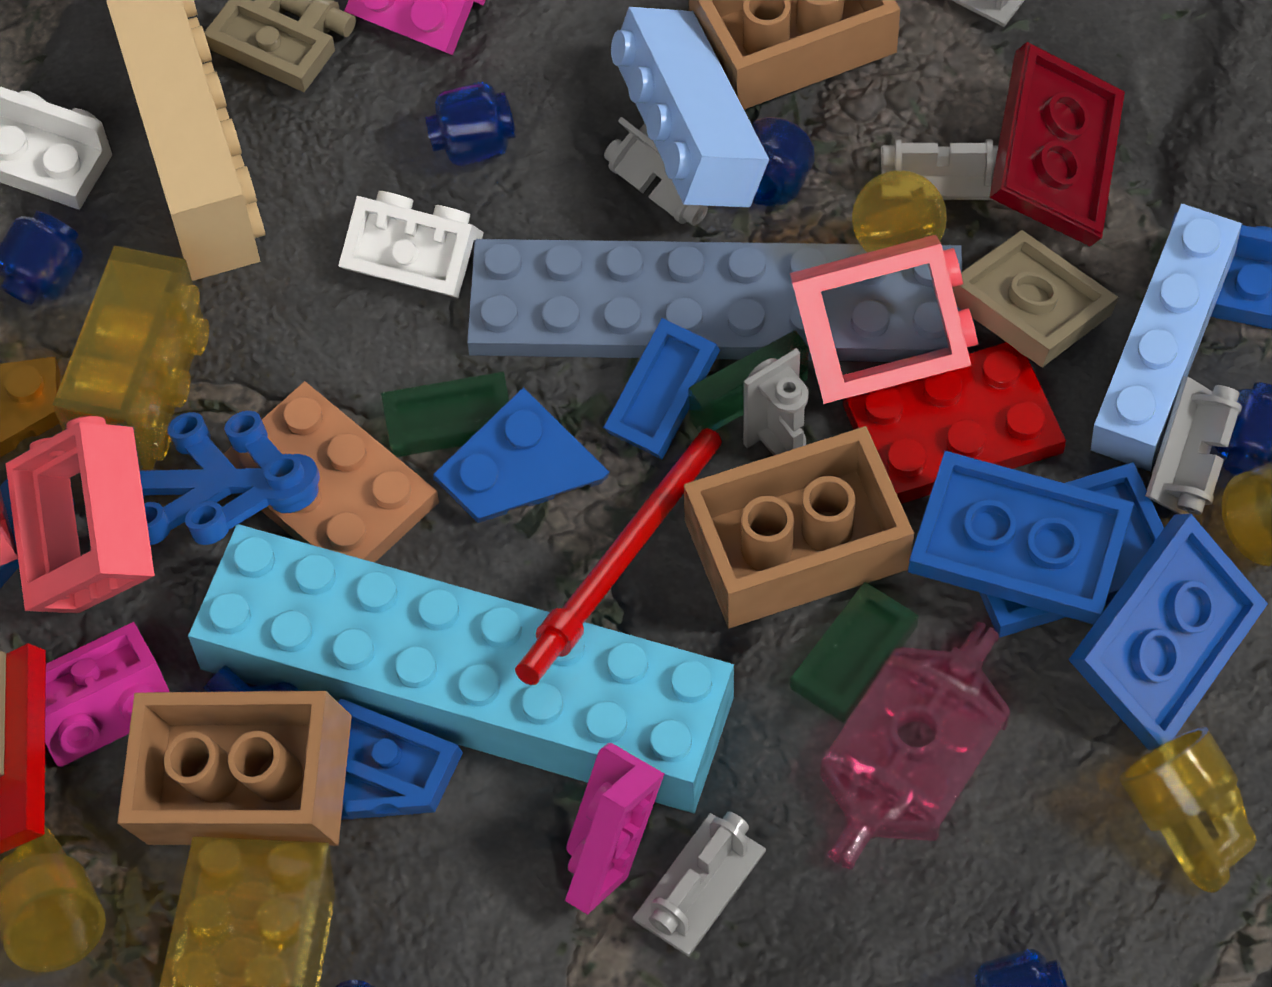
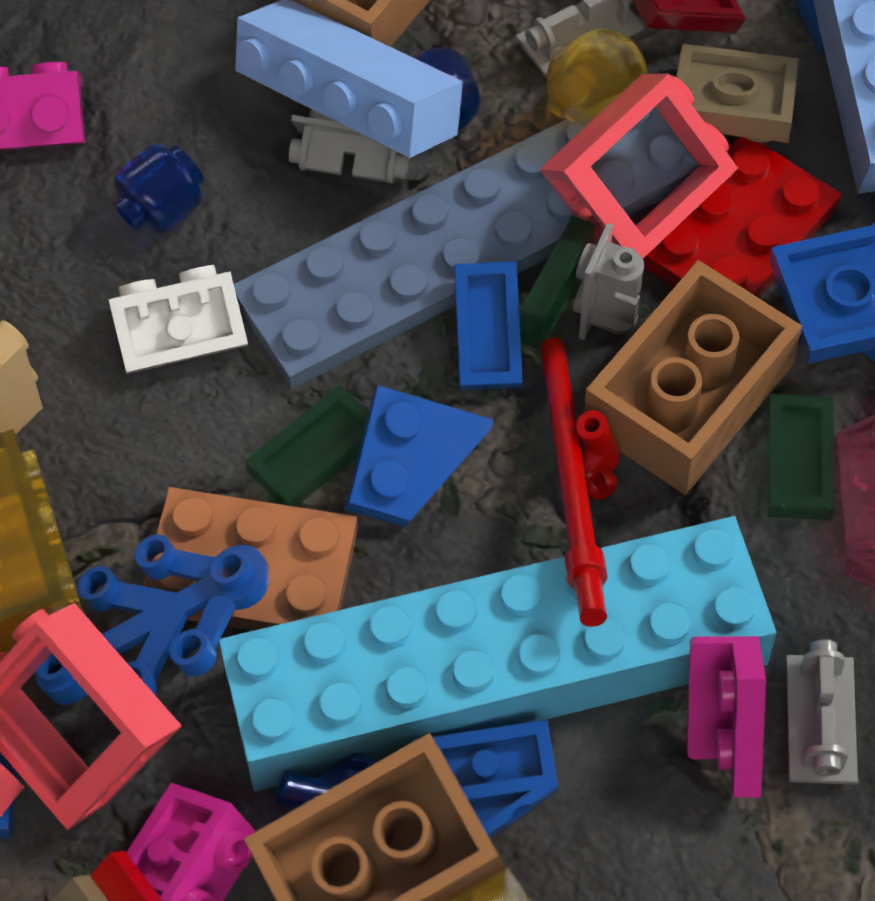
camera: 35 degrees left, 0 degrees up
none -> red arm [576,410,620,500]

